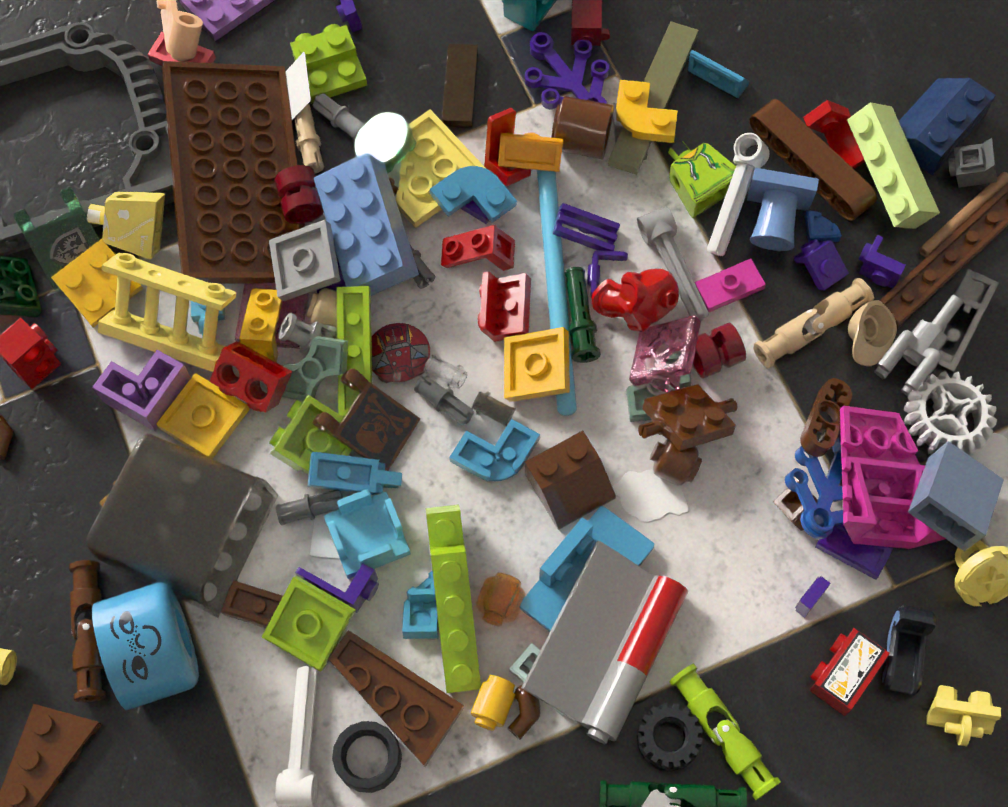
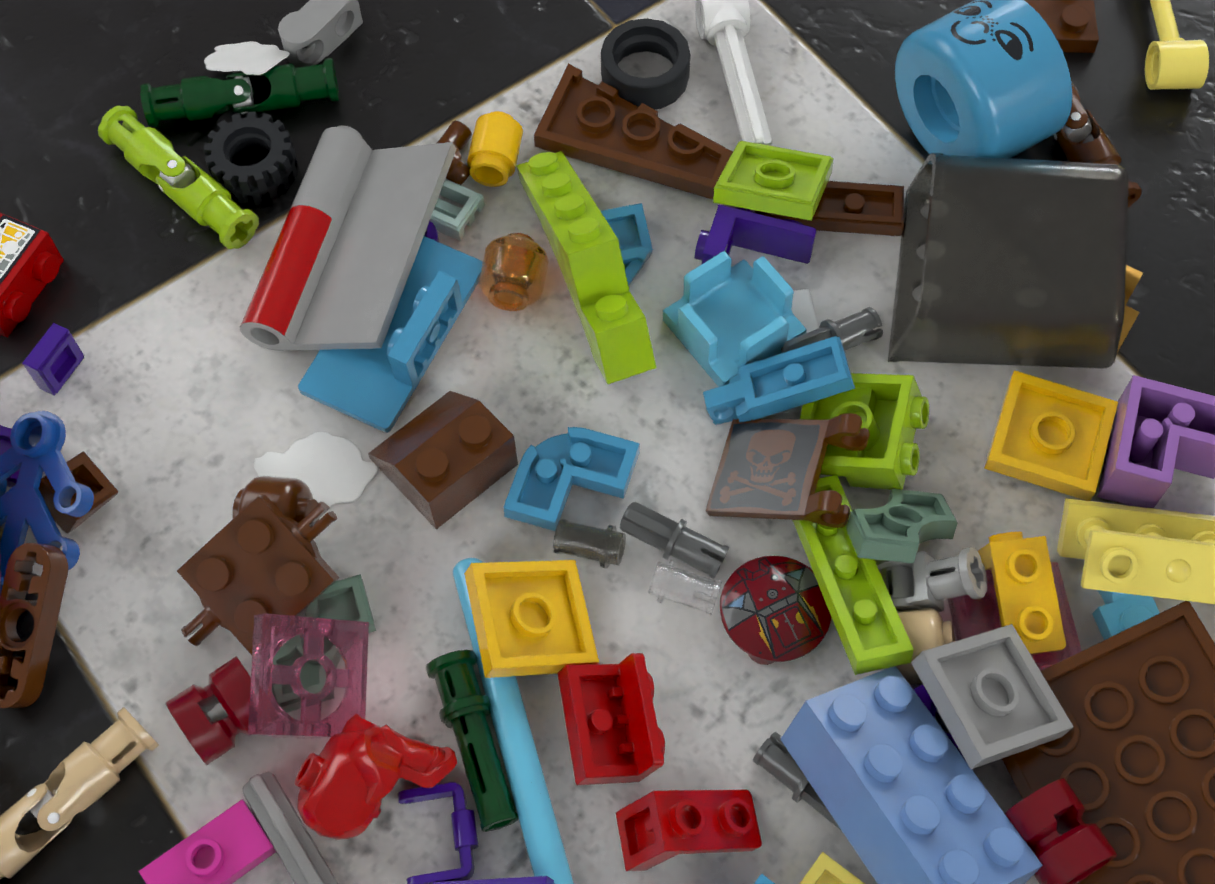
camera: 165 degrees right, 5 degrees down
red brick [209,341,292,413] -> none

